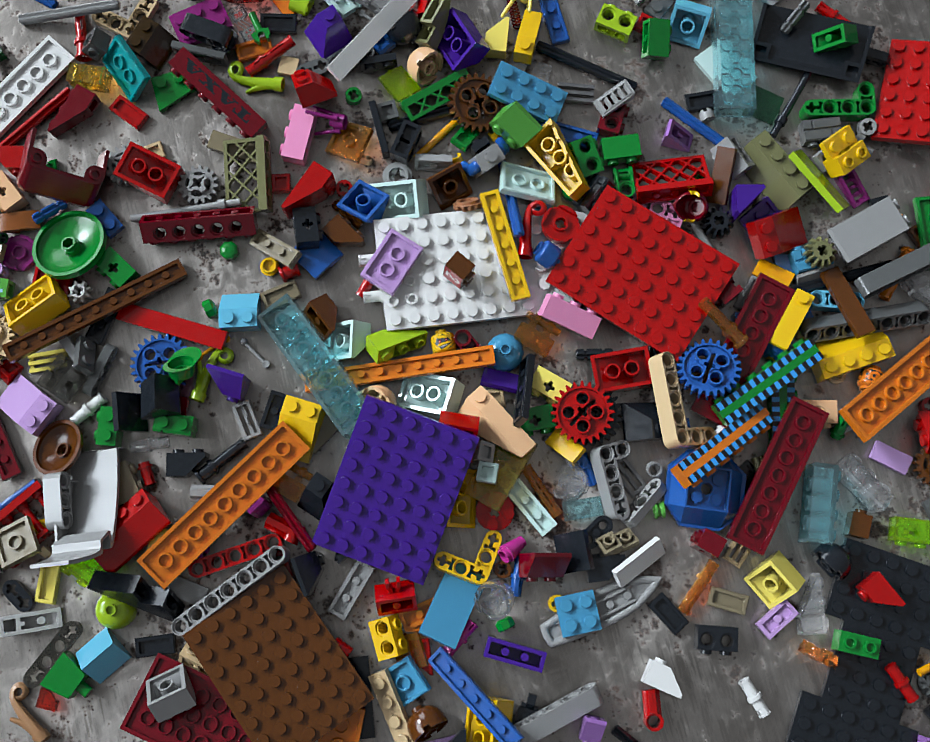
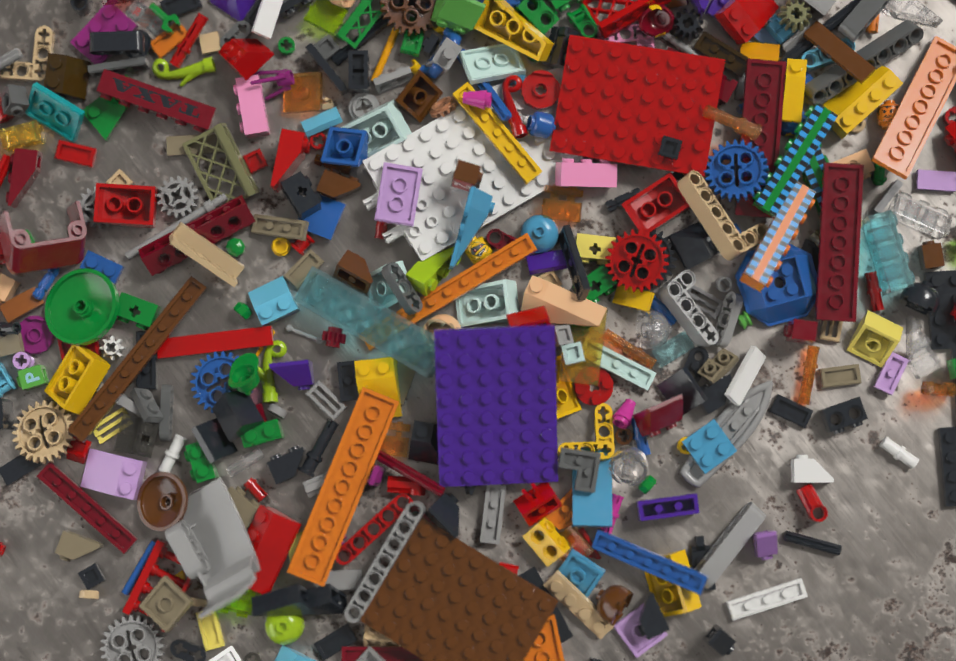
camera: 20 degrees left, 5 degrees up
none -> tan fence [169,222,245,287]
none -> light grey tile [267,403,287,419]
none -> medium azure tile [301,107,343,137]
none -> dark red gear [322,326,346,348]
none -> dark grey beam [382,262,423,315]
none -> dark azure wedge [449,186,495,270]
none -> dark pink cone [463,90,492,110]
none -> dark grey plate [558,447,601,493]
none -> black tile [658,135,682,160]
none -> dark brown plate [694,31,750,78]
none -> red pin [864,271,884,312]
none -> flat silver tile [870,179,903,216]

